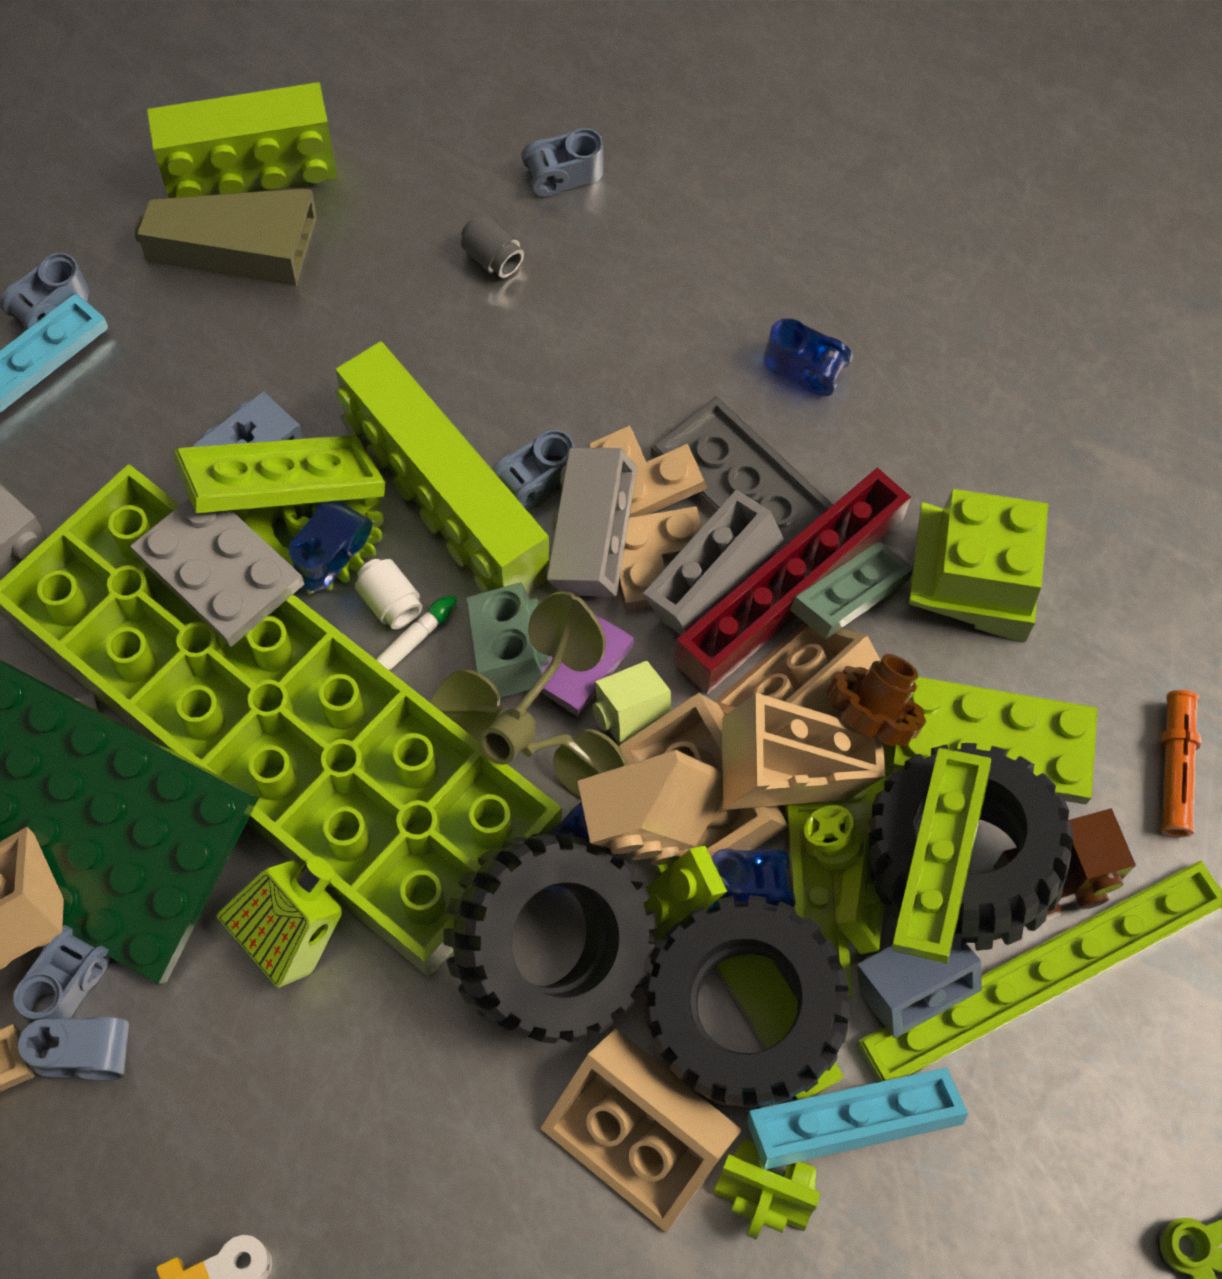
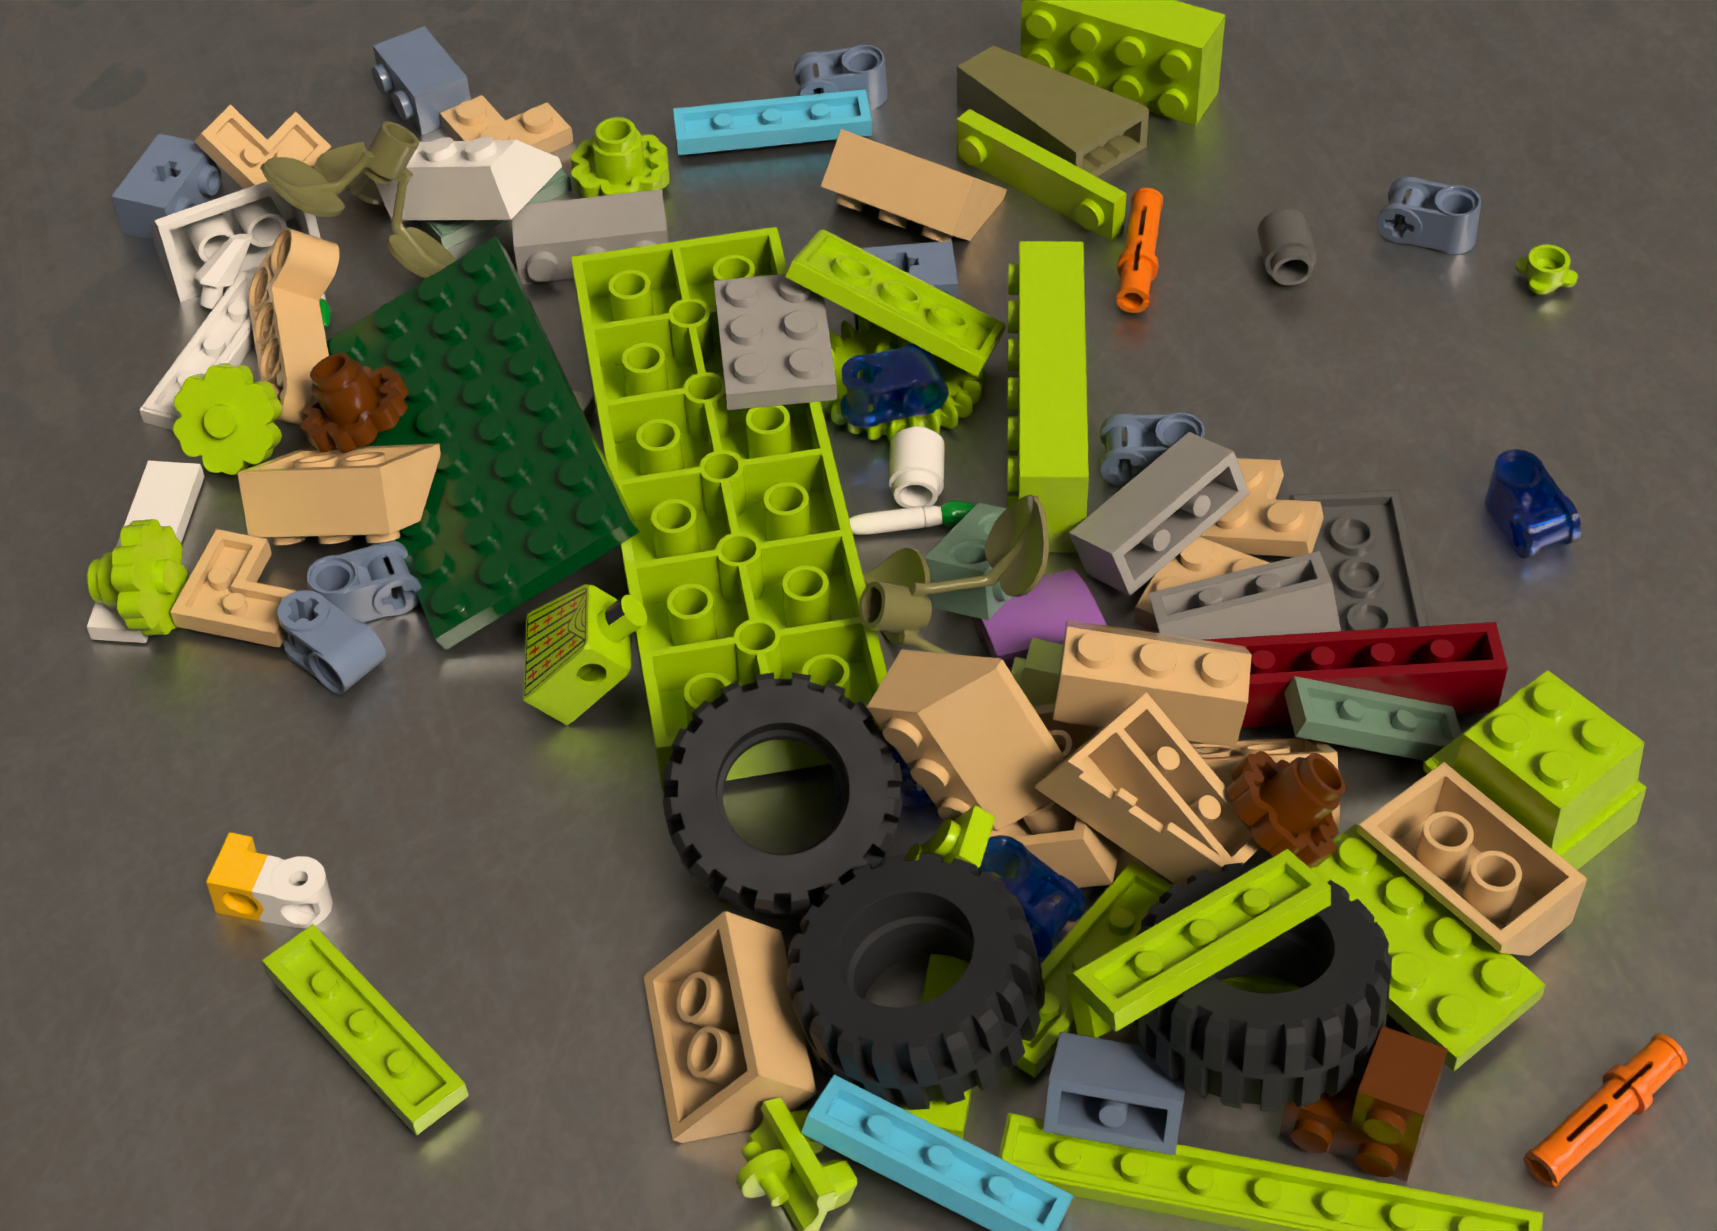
camera: 45 degrees right, 15 degrees down
lime wheel [804,805,864,870] -> none
none -> tan slope [821,129,1007,242]
none -> lime plate [957,109,1126,242]
none -> tan slope [1053,620,1252,748]
none -> orange pin [1116,187,1163,313]
none -> tan slope [1357,762,1588,956]
none -> lime plate [1516,244,1578,294]

